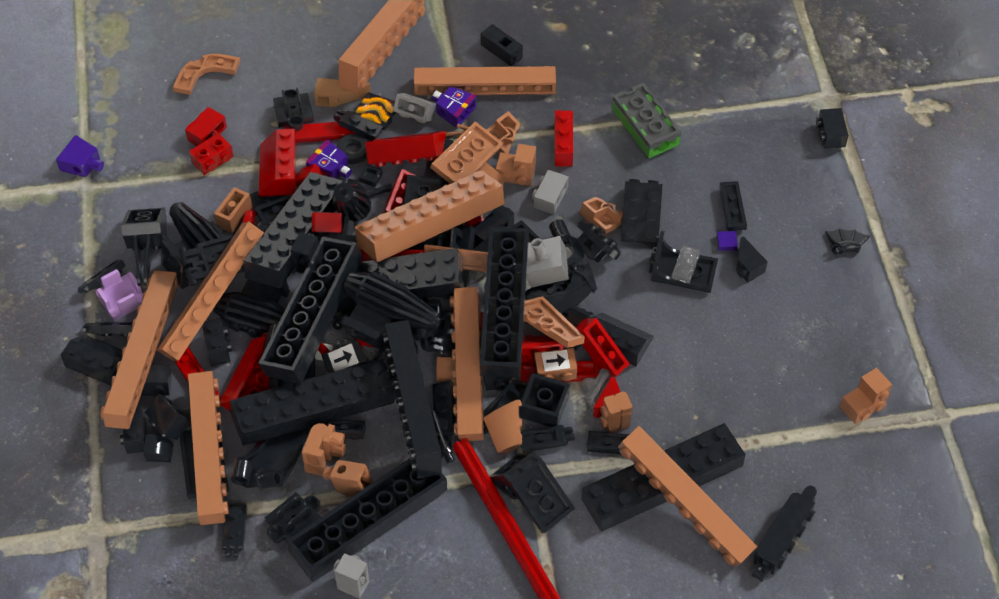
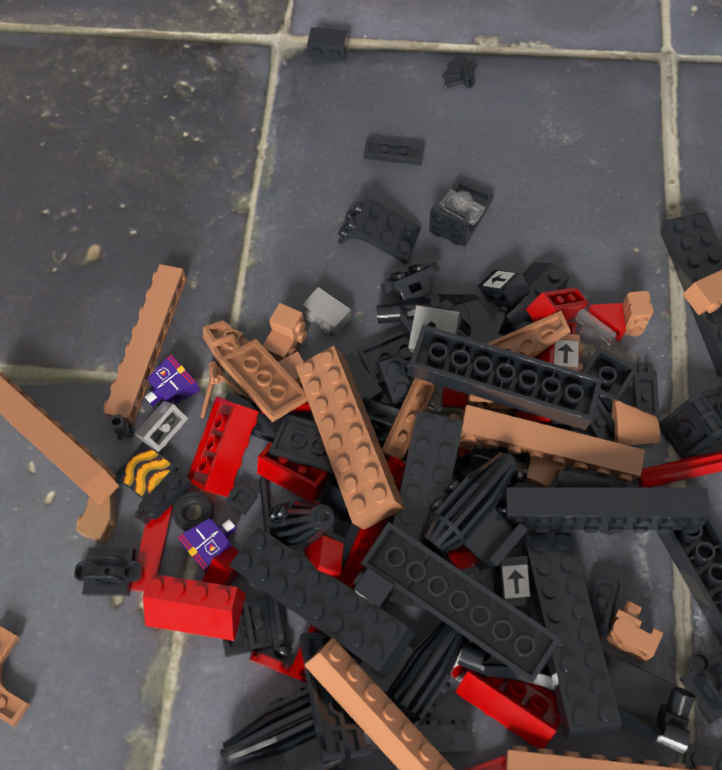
camera: 70 degrees left, 10 degrees up
red brick [185,107,227,146] -> none
red brick [189,133,234,175] -> none
nougat brick [214,187,252,234] -> none
nougat torso [323,460,373,497] -> none
black brick [480,24,523,66] -> none
red brick [554,110,573,167] -> none
nougat slope [579,197,623,234] -> none
black tile [587,431,630,455] -> none
dark grey piece [612,83,681,159] -> none
dark purple tile [717,231,738,251] -> none
black slope [736,236,768,283] -> none
nougat brick [840,367,892,424] -> none
none -> black bar [109,414,134,440]
none -> black brick [478,270,530,306]

